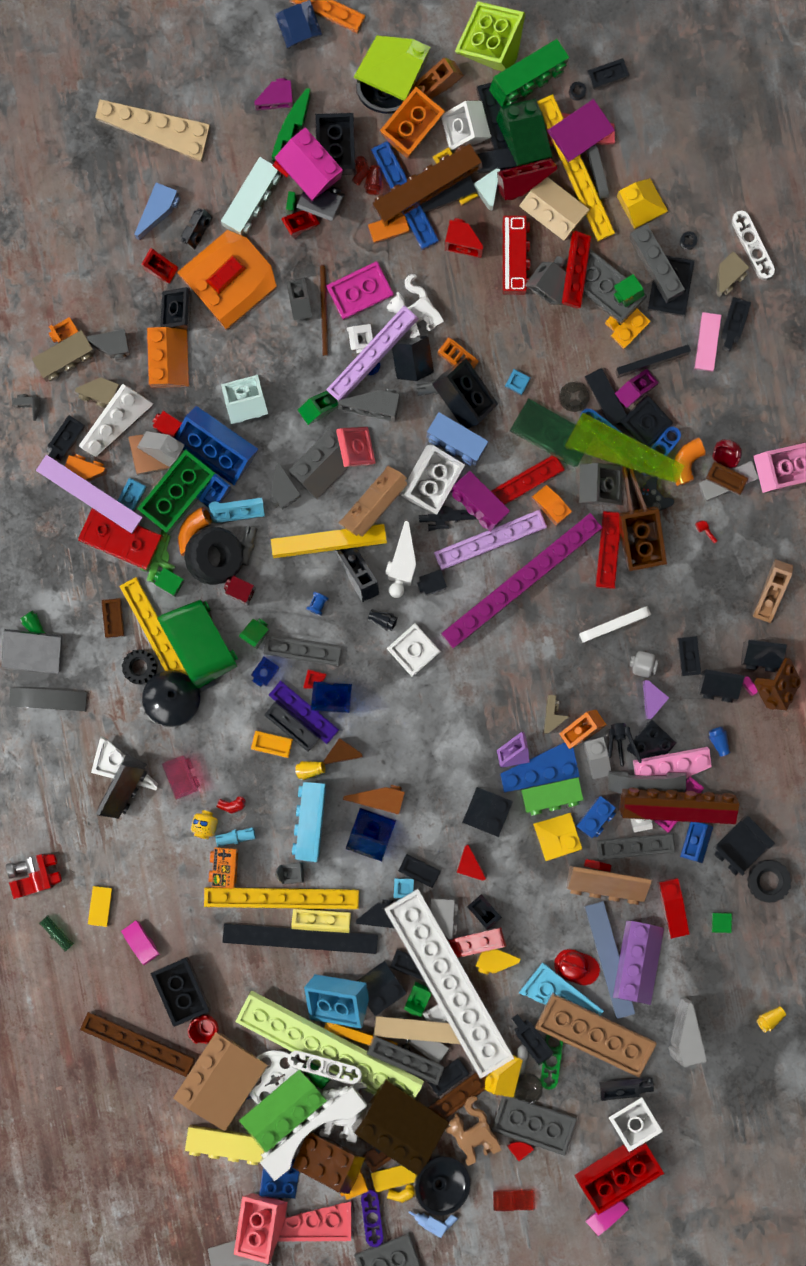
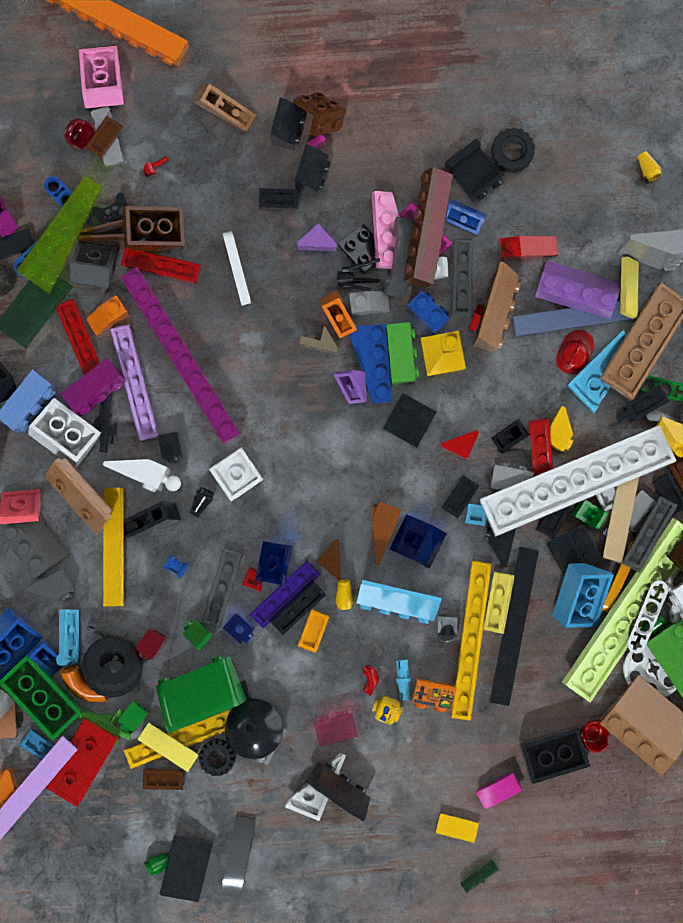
camera: 85 degrees left, 0 degrees up
red hips [6,854,62,899] -> none
reddish brown plate [80,1012,195,1077] -> none
black tile [620,395,673,449] -> none
light grey head [629,651,659,678] -> none
orange cylinder [672,438,706,486] -> none
blue cone [708,727,731,757] -> none
green tile [711,913,732,933] -> none
none -> light yellow tile [138,722,199,772]
none -> light yellow tile [620,256,639,318]

